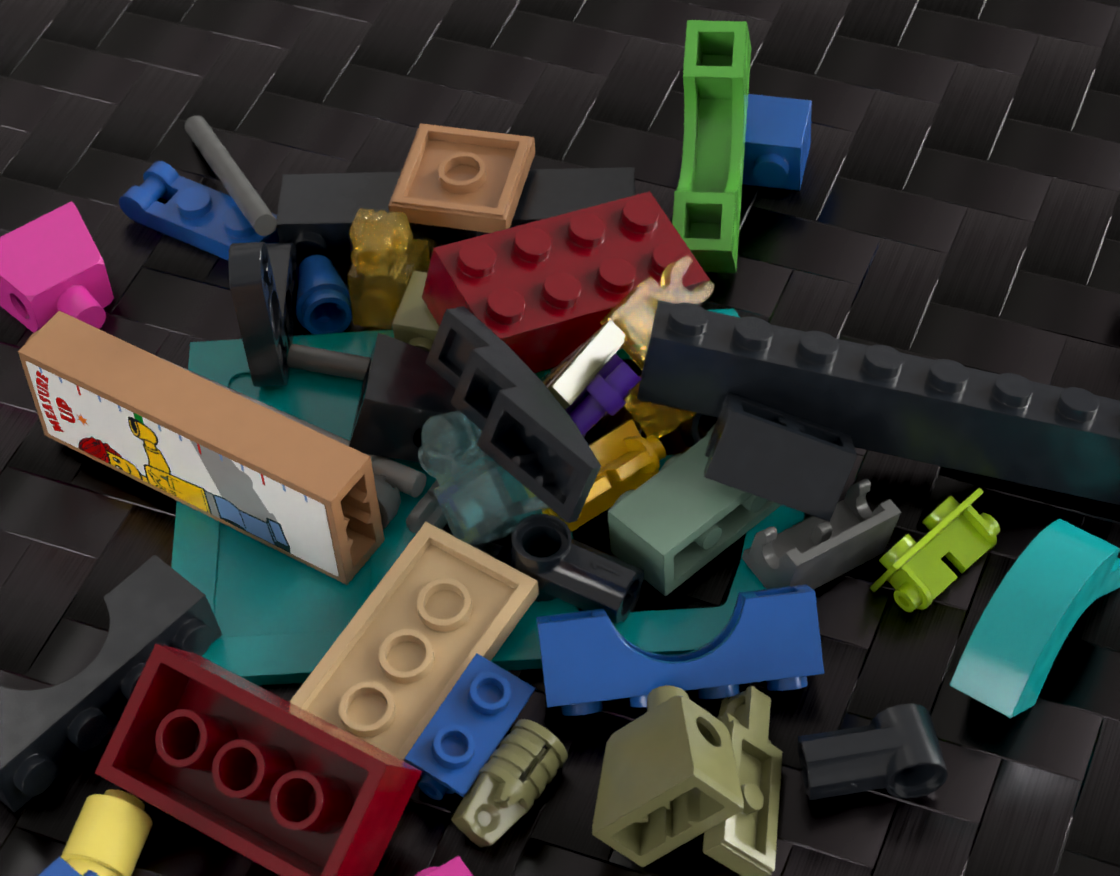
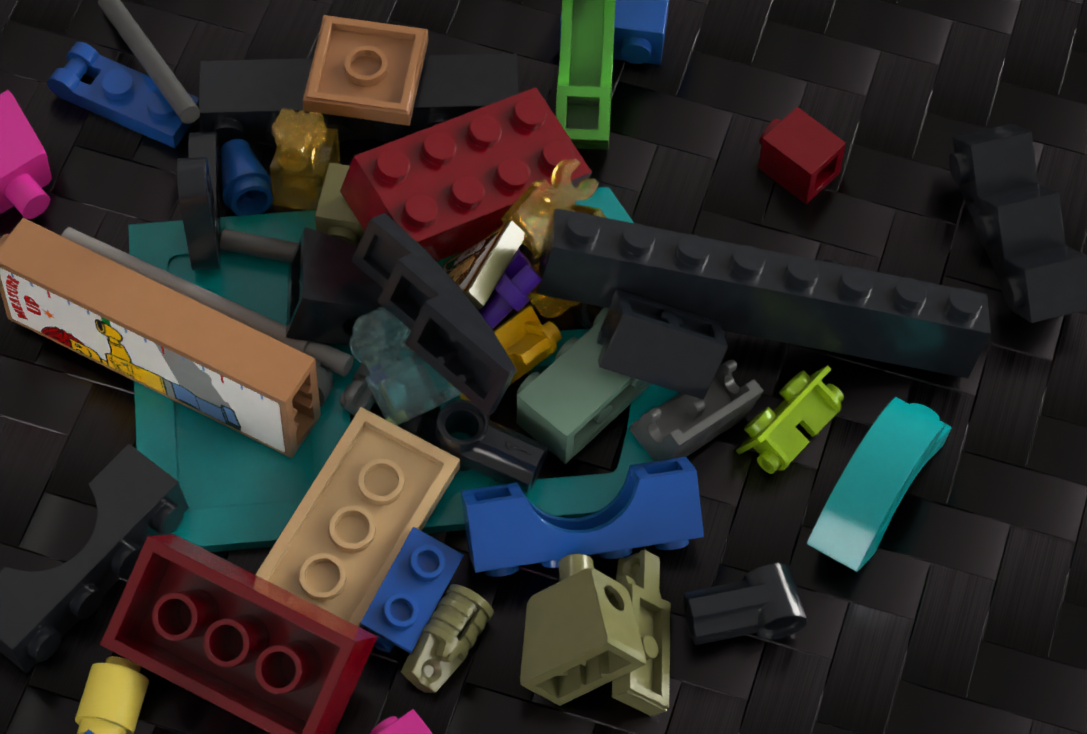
camera: 10 degrees left, 10 degrees up
none -> dark red brick [758,107,846,204]

